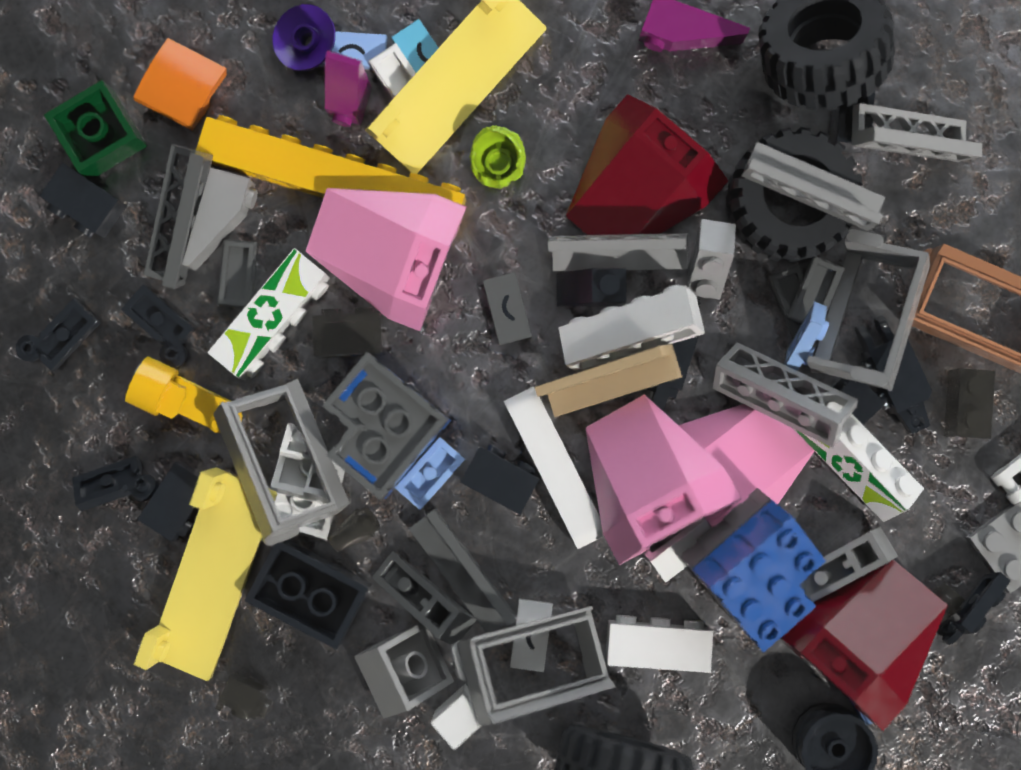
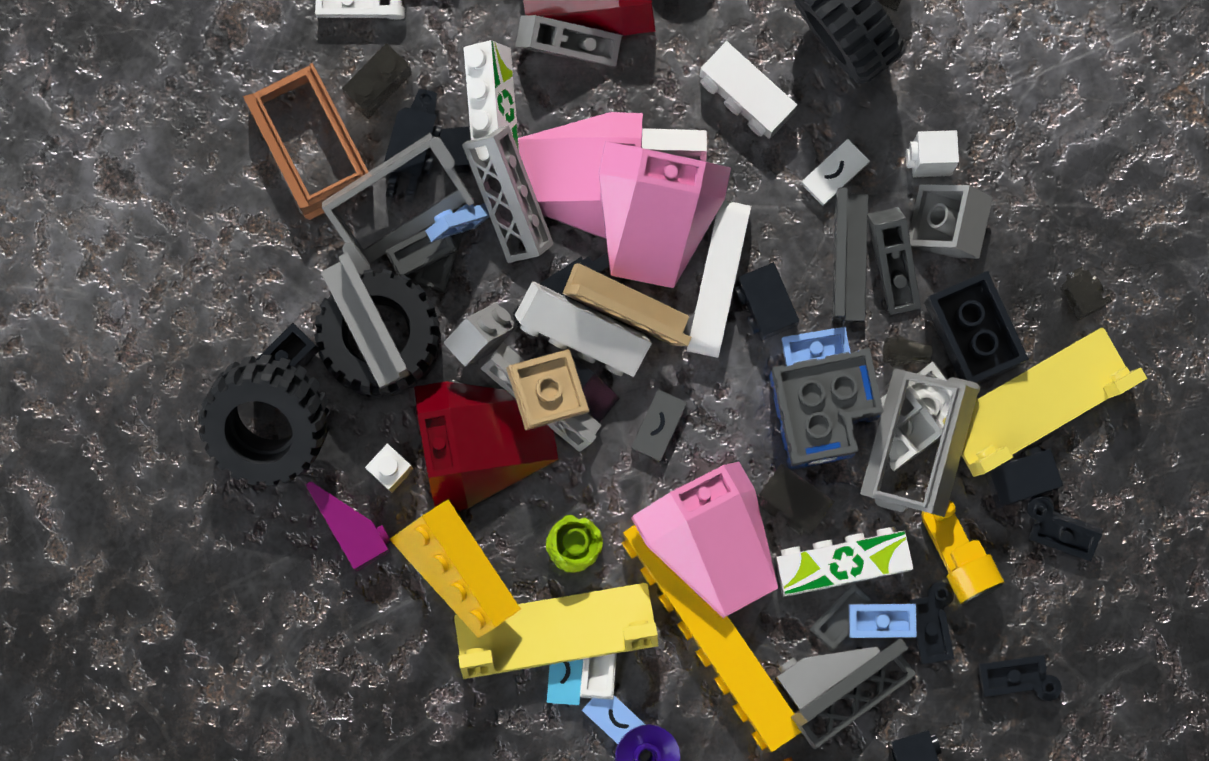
camera: 145 degrees left, 5 degrees down
magenta slope [325,51,372,127] -> none
light grey piece [451,606,616,726] -> none
blue piece [680,488,826,653] -> none
light grey fence [852,103,982,162] -> none
none -> white brick [365,443,414,493]
none -> yellow wedge [389,500,521,638]
none -> tan tile [506,349,589,430]
none -> light blue plate [849,604,916,638]

